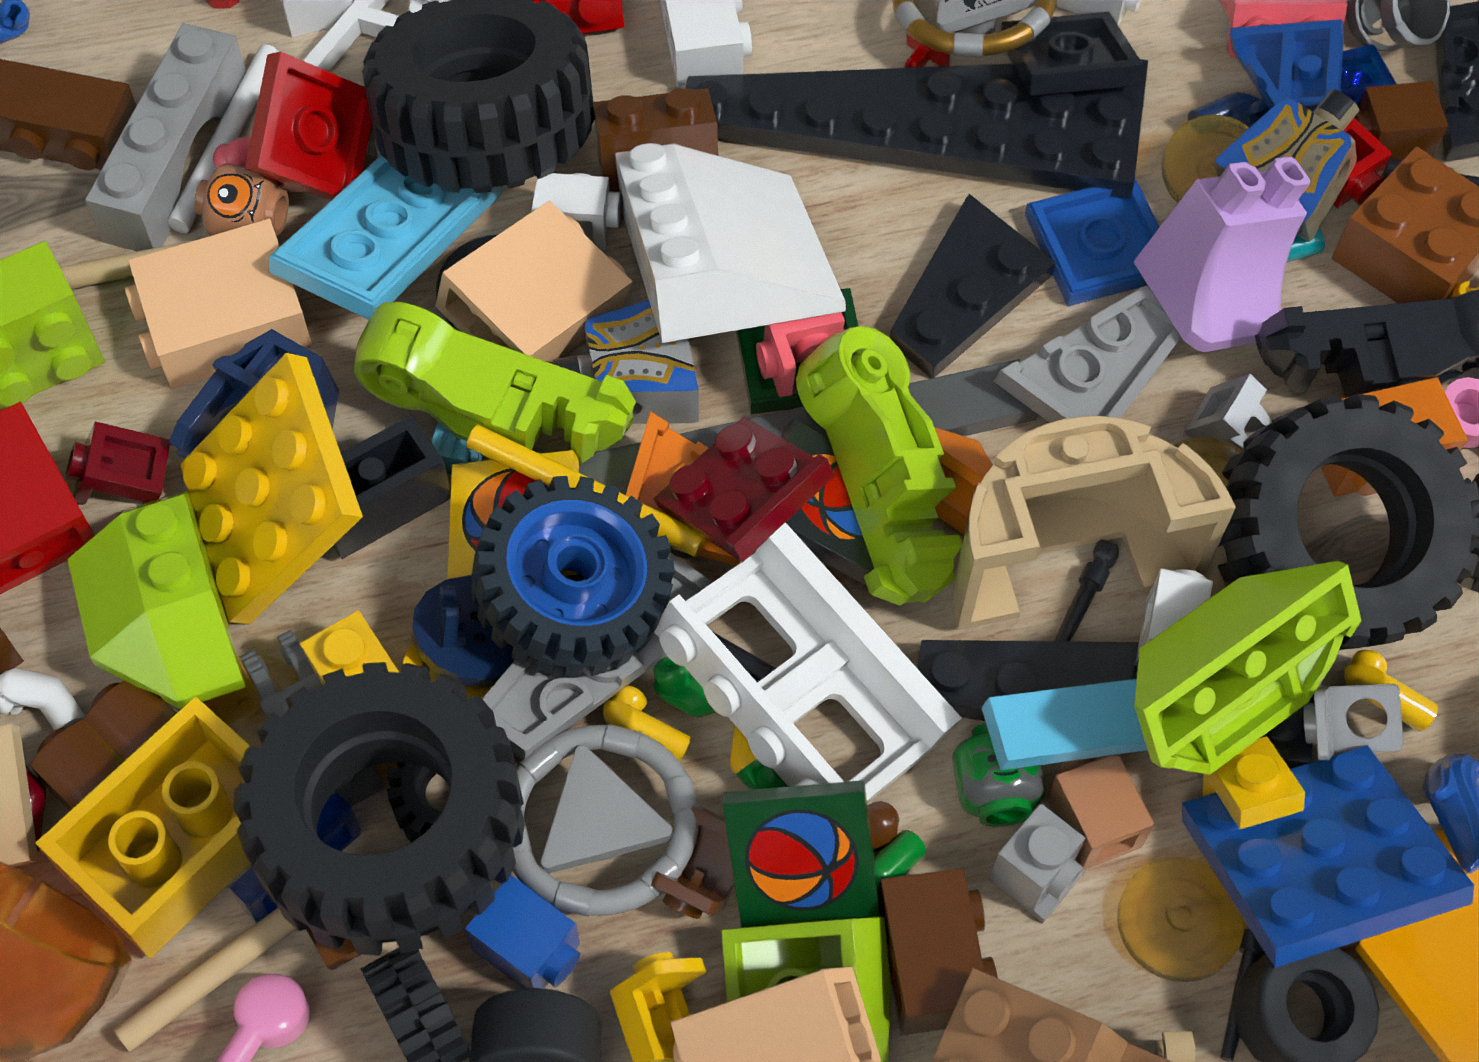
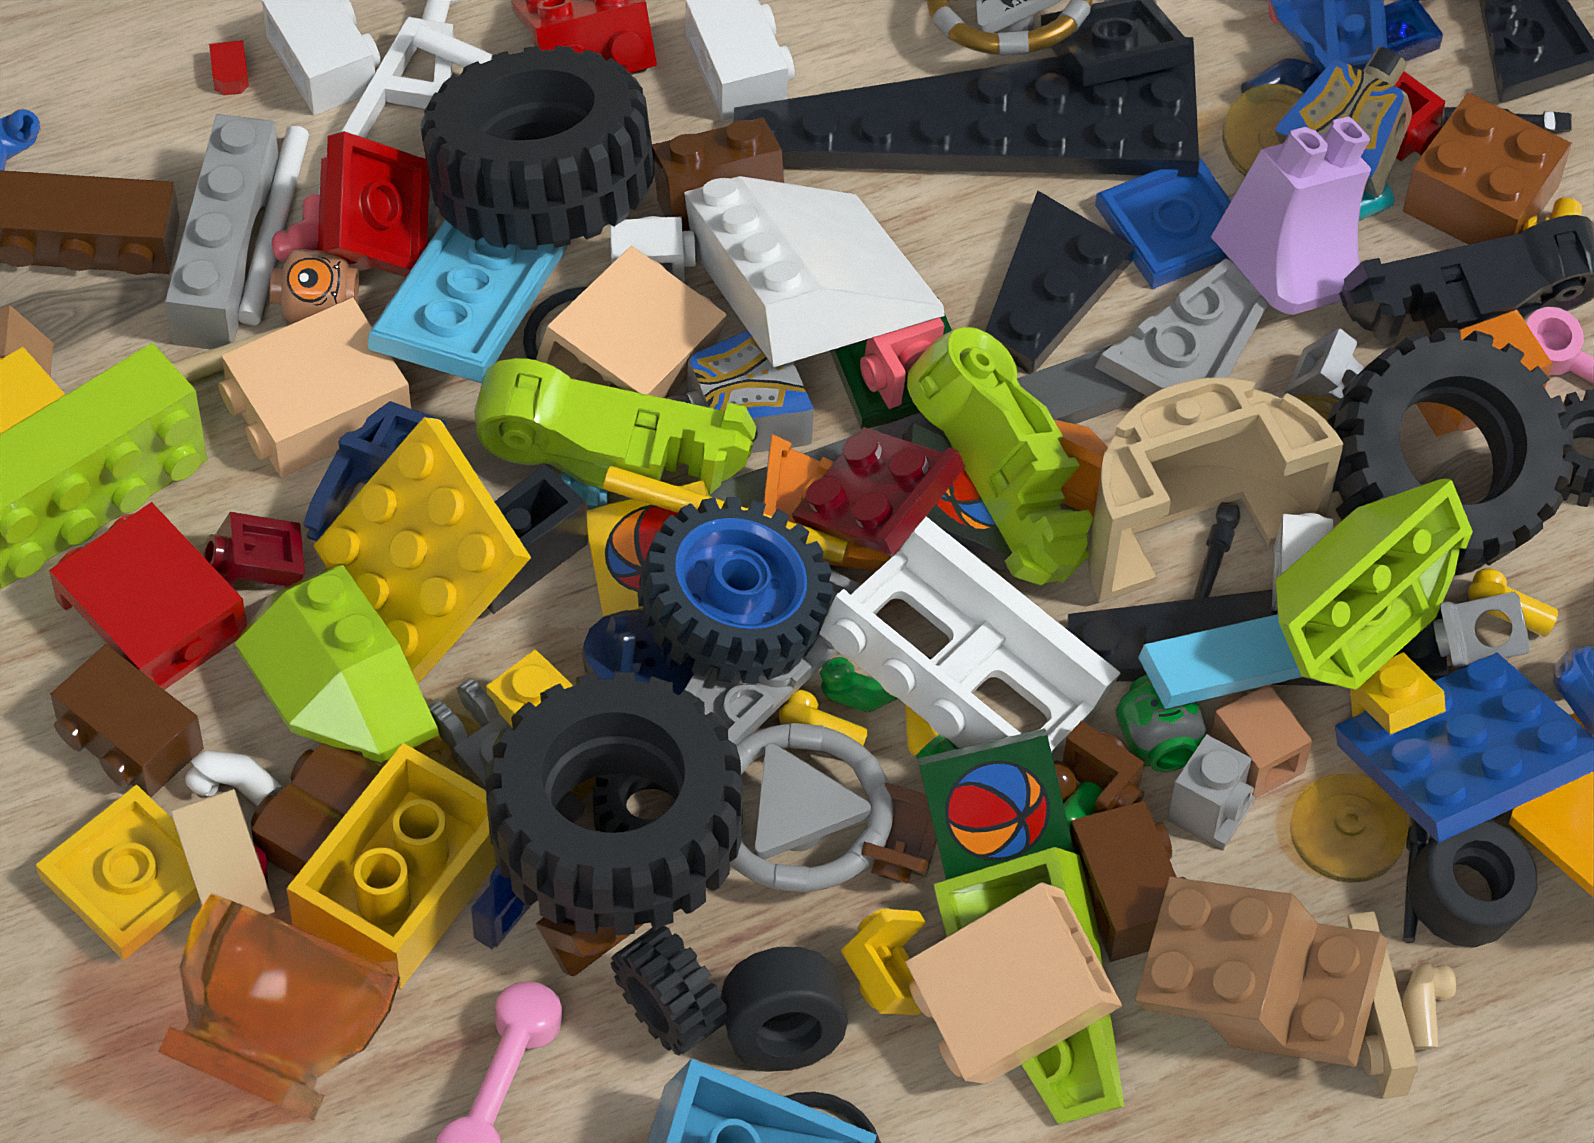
camera: 10 degrees left, 5 degrees down
tan bar [113,908,296,1052] -> none
blue brick [465,875,580,989] -> none
red piece [905,33,950,68] -> none
reddish brown brick [1354,81,1448,160] -> none
none -> reddish brown bracket [1063,720,1144,814]

